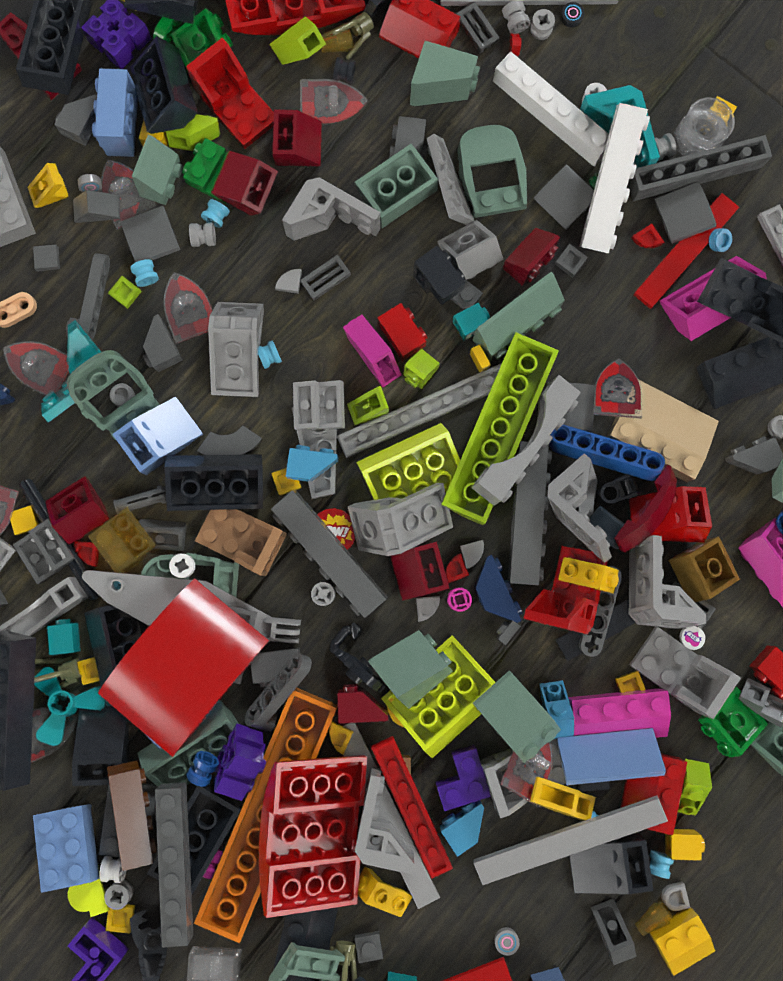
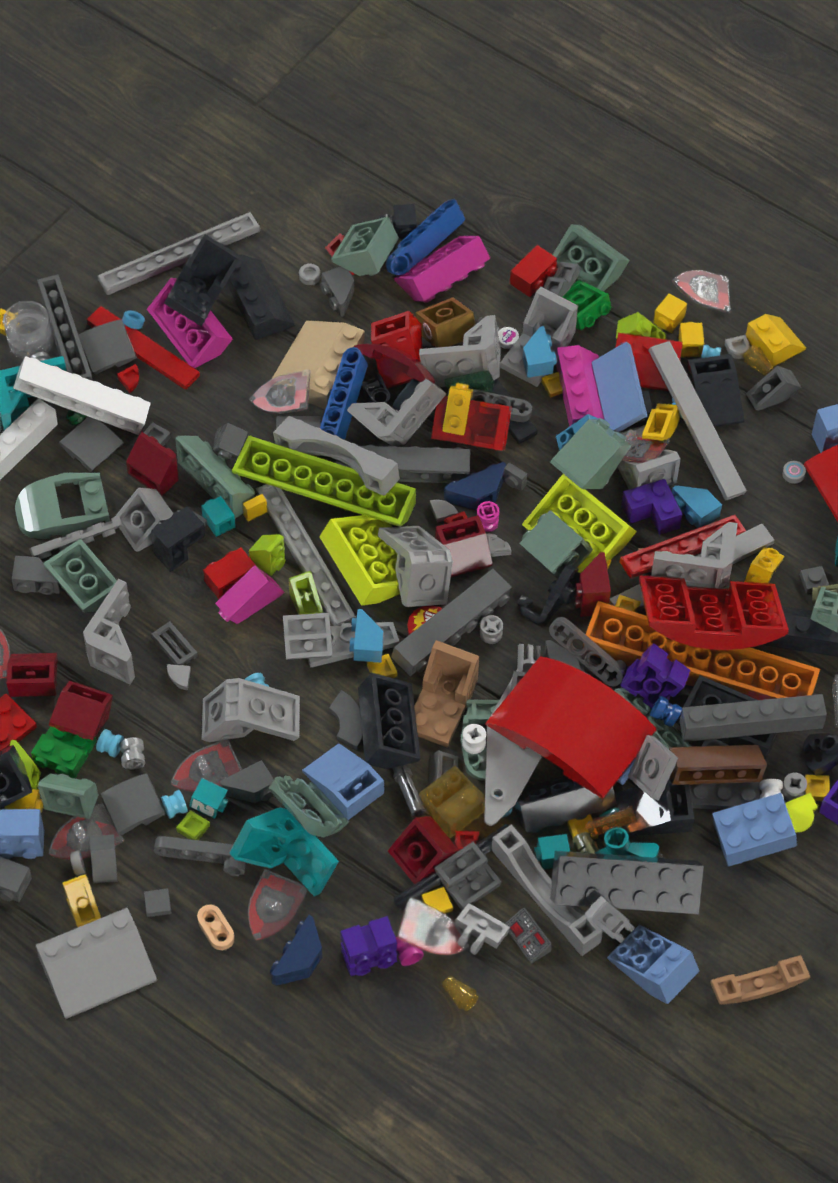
camera: 90 degrees left, 25 degrees down
none -> teal brick [189,778,229,819]
none -> dark grey slope [213,423,248,460]
none -> clear green slope [444,370,494,393]
none -> dark azure slope [523,326,557,378]
none -> clear orange slope [585,805,637,837]
none -> light grey plate [628,735,678,800]
none -> yellow brick [653,294,687,333]
none -> shield [672,270,731,313]

